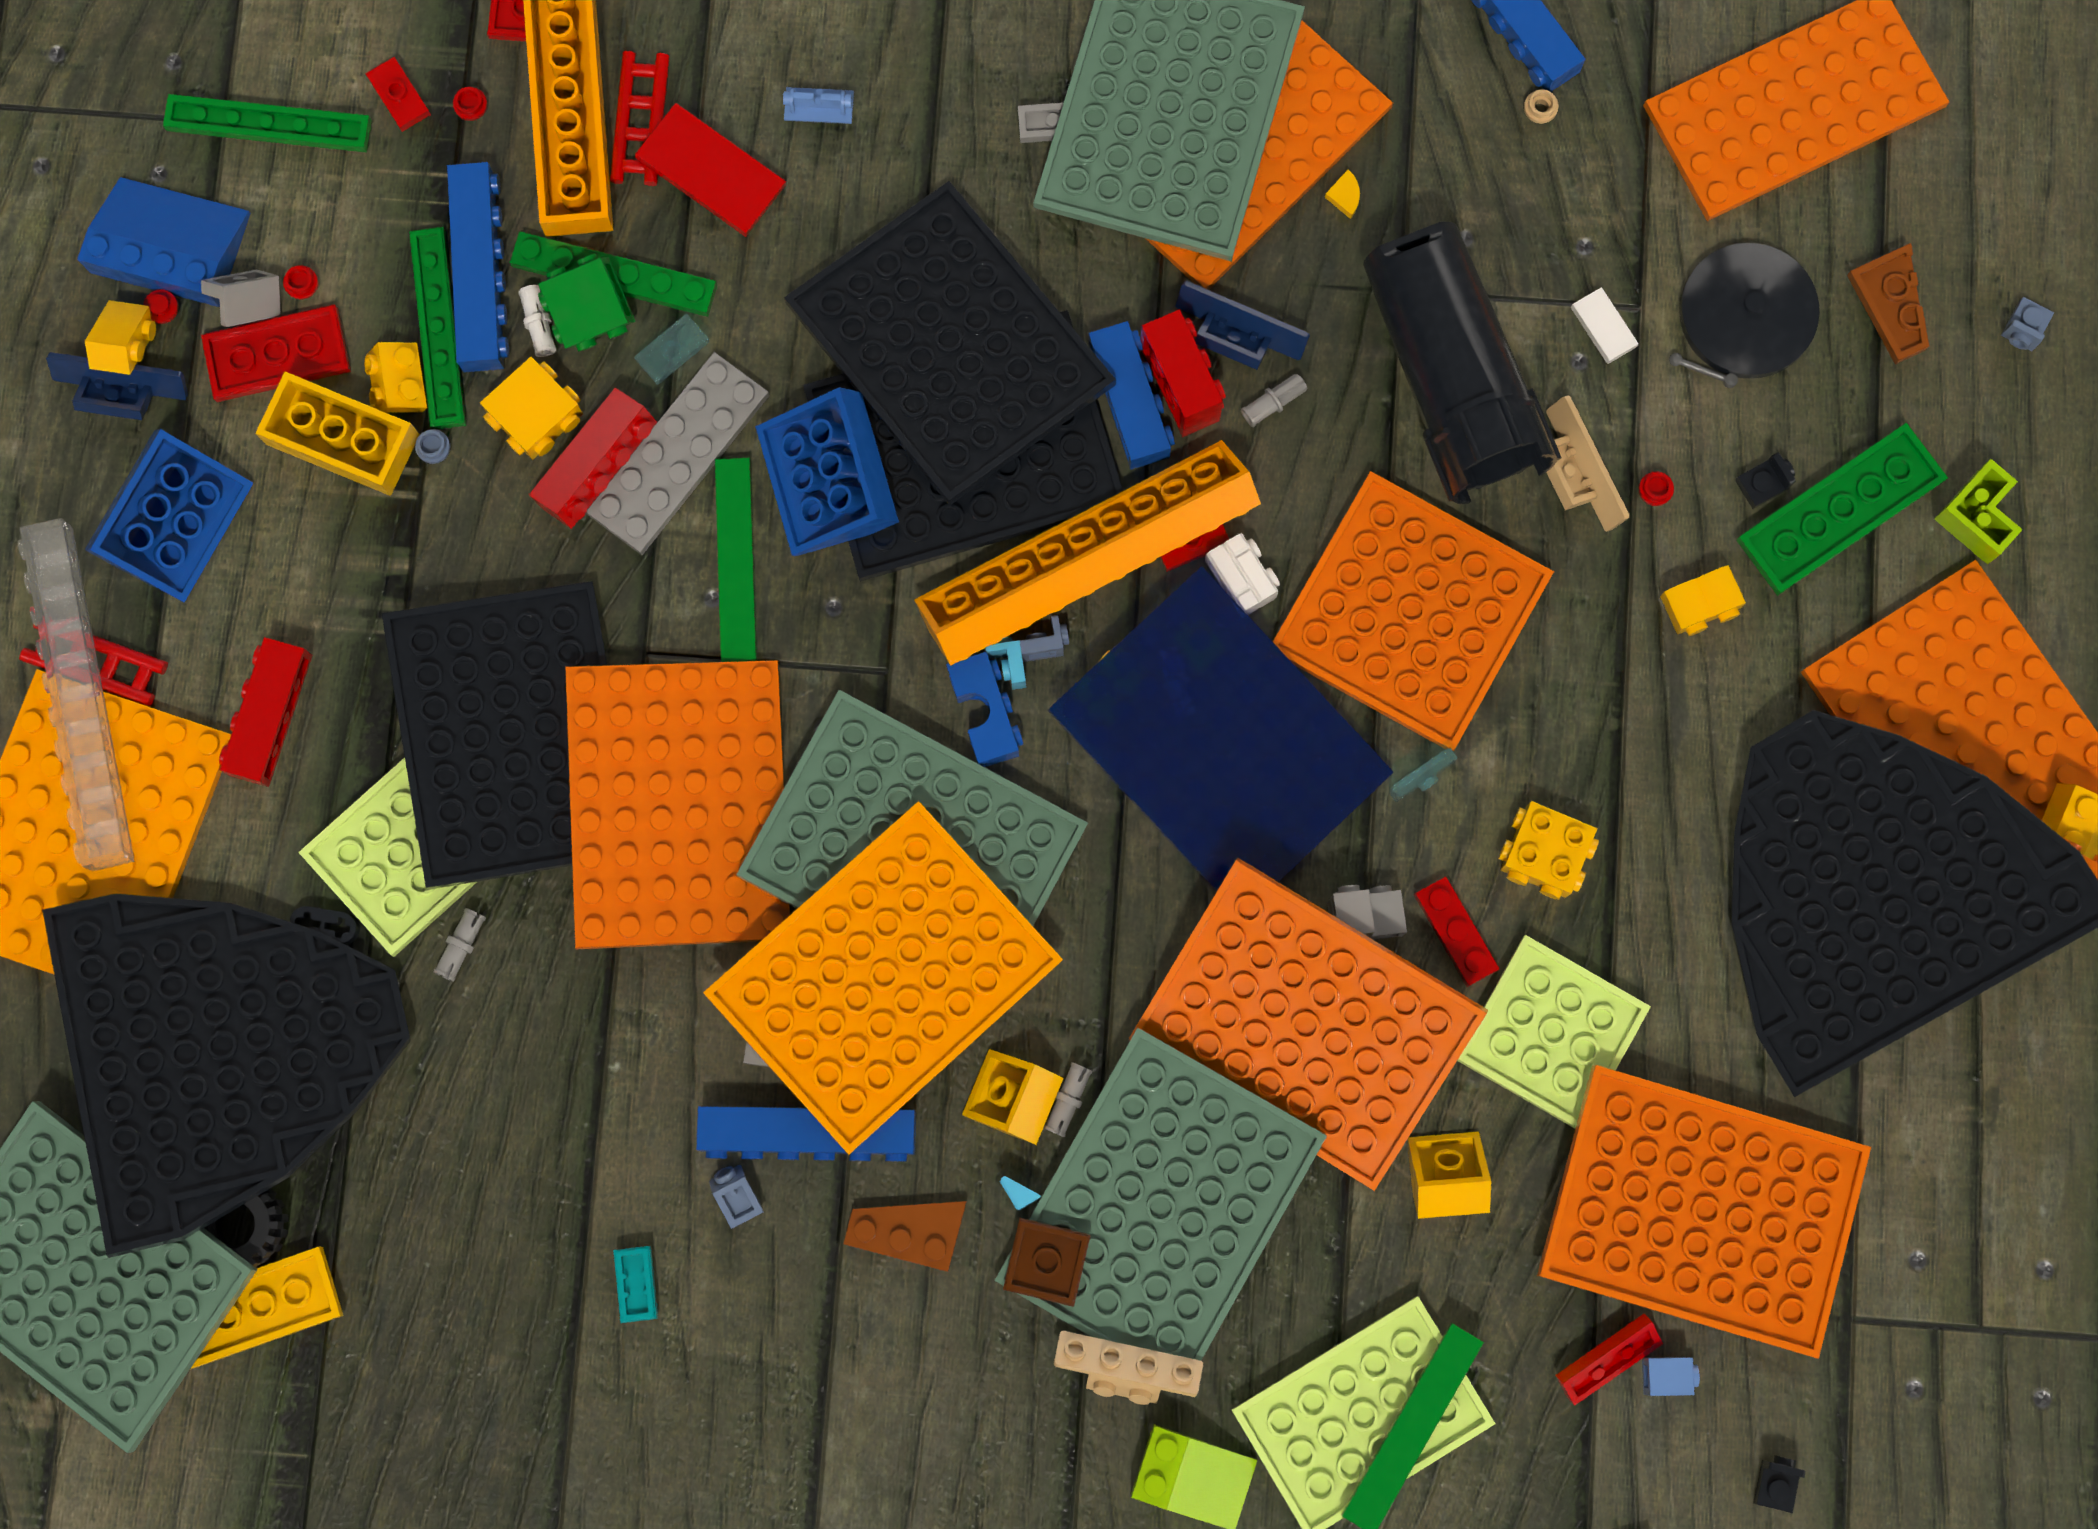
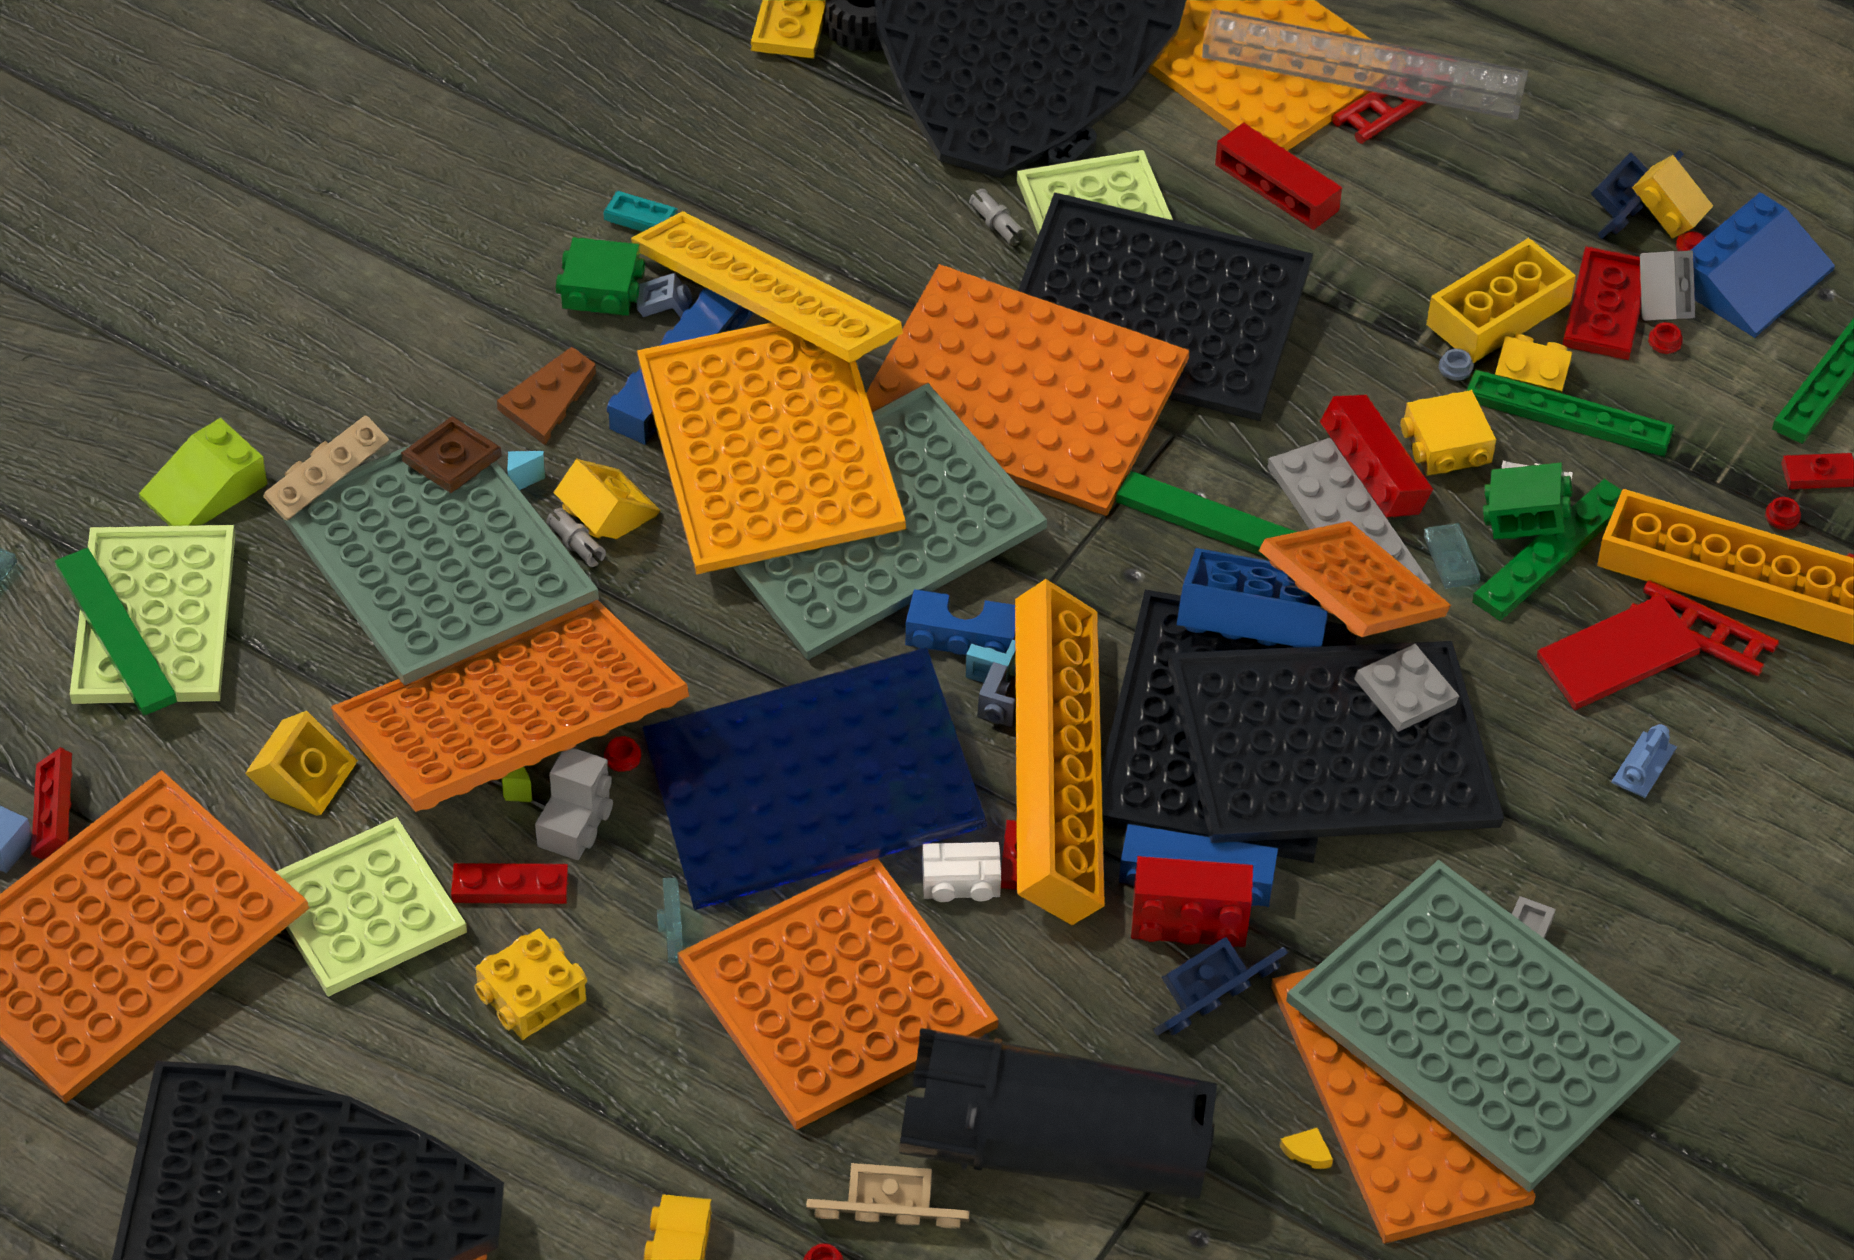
camera: 115 degrees right, 30 degrees down
blue slope [85,429,253,602] -> none
blue brick [447,162,509,372] -> none
light grey axle [1241,374,1307,427] -> none
none -> green brick [556,237,645,316]
none -> yellow plate [631,211,903,363]
none -> orange plate [1259,521,1451,637]
none -> light grey plate [1355,644,1459,732]

